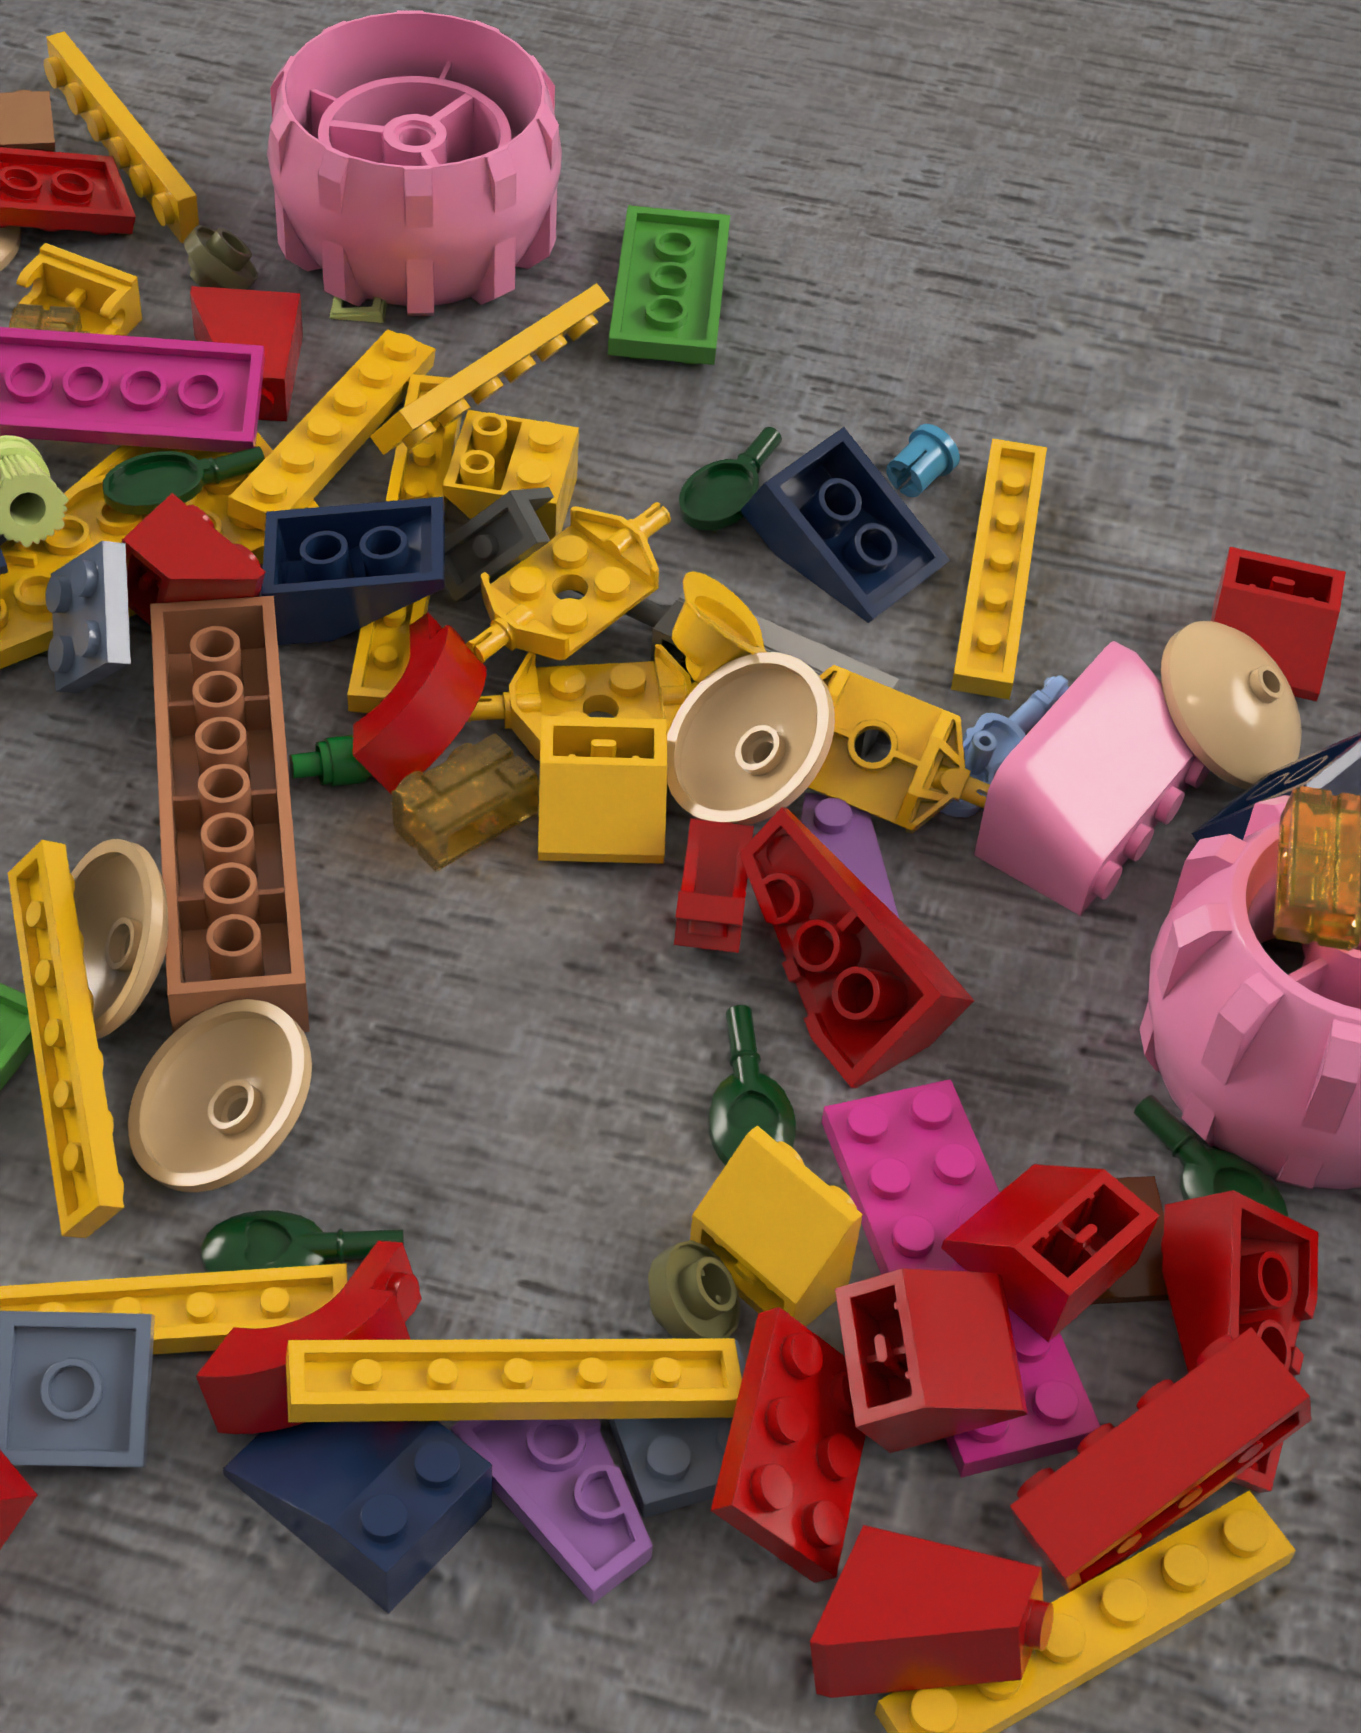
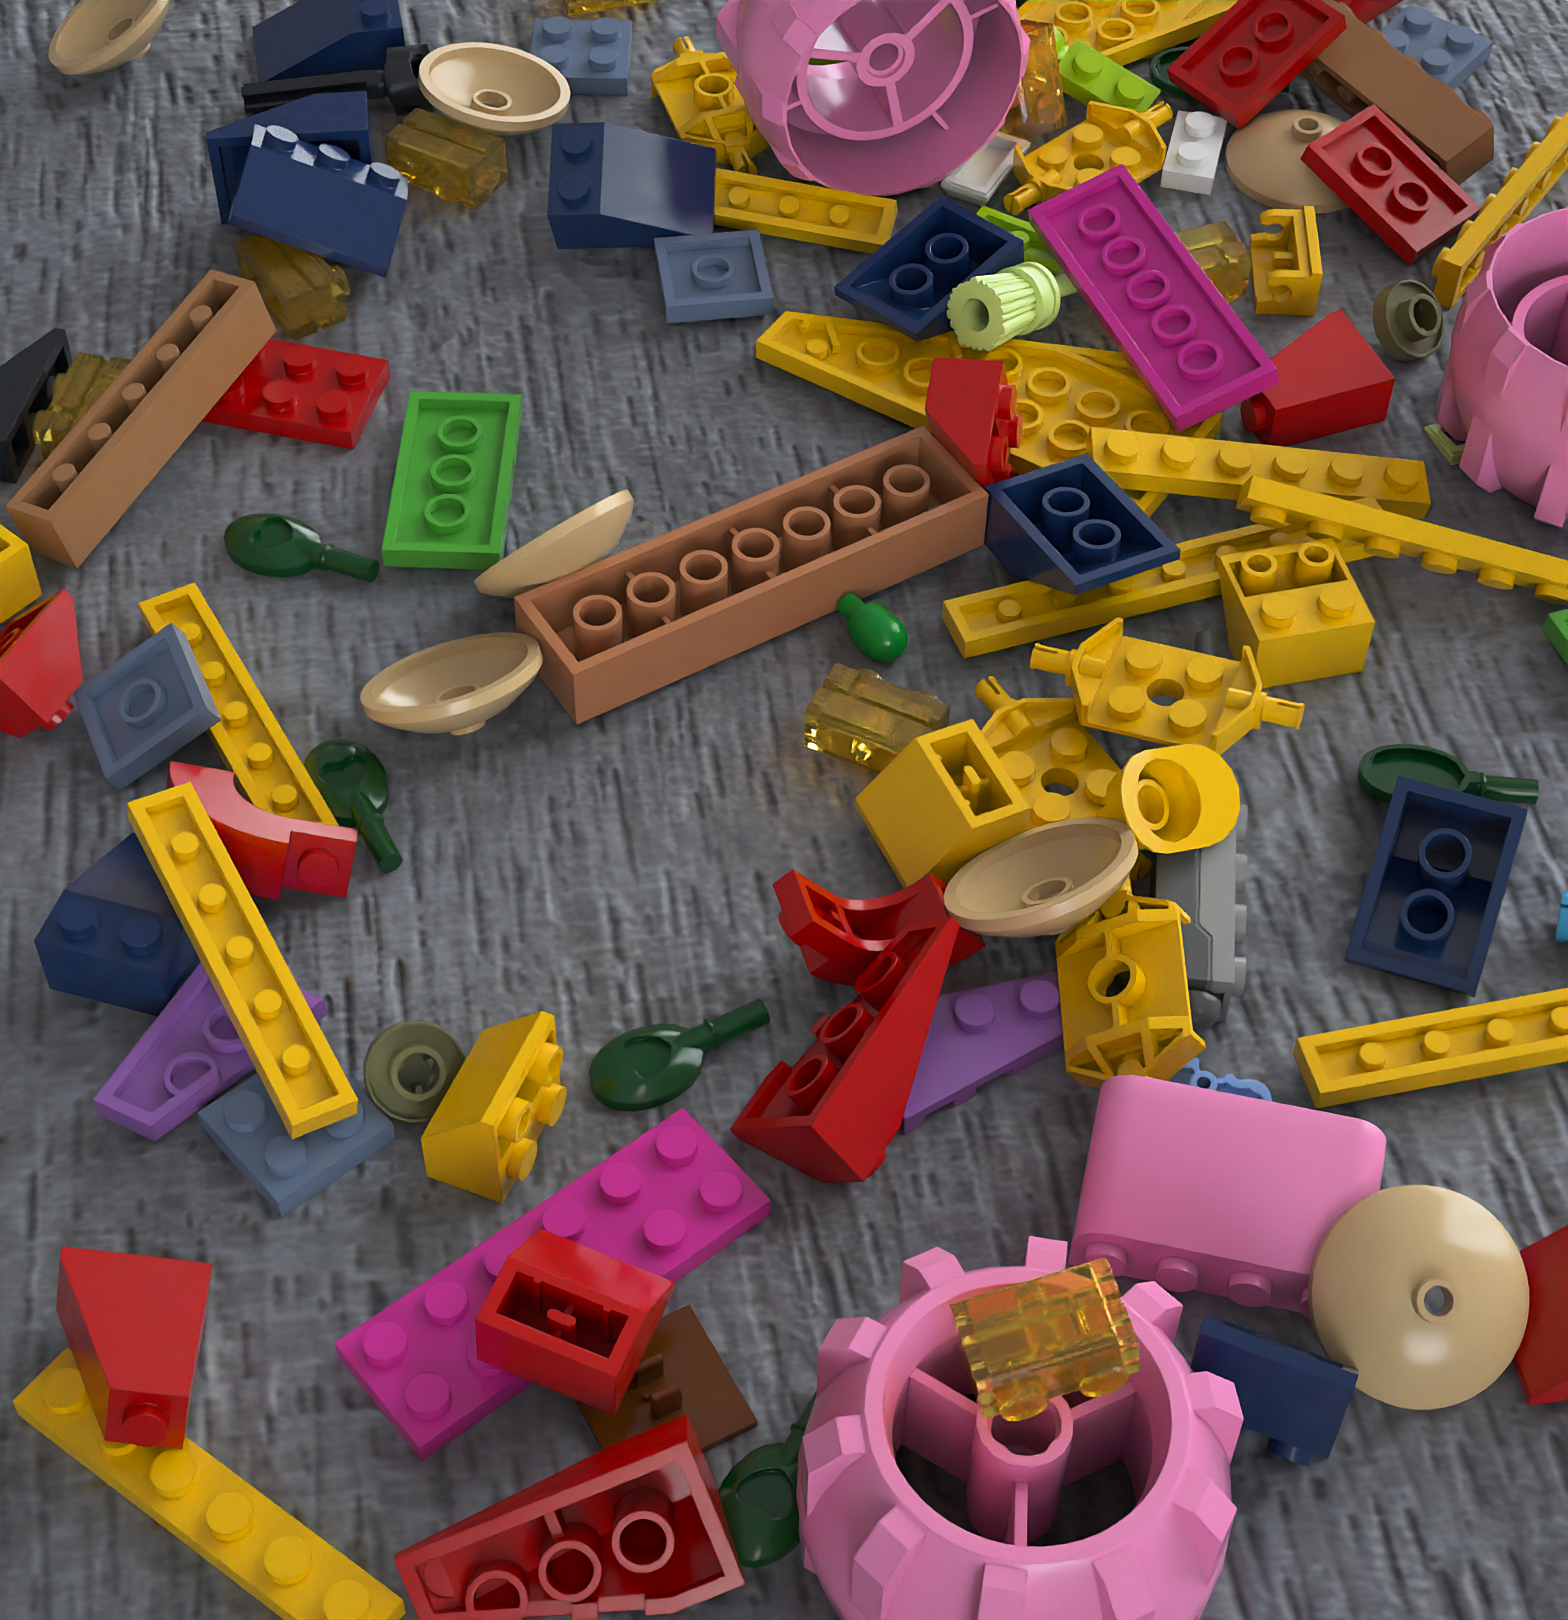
camera: 70 degrees right, 0 degrees up
yellow plate [7,840,124,1238] -> none
sand blue plate [46,541,131,693] -> none
dark green piece [103,446,265,515] -> none
red arch [353,612,487,797] -> none
dark grey panel [445,487,554,602] -> none
red plate [710,1307,866,1583] -> none
red slope [835,1268,1028,1453] -> none
red brick [1010,1327,1312,1593] -> none

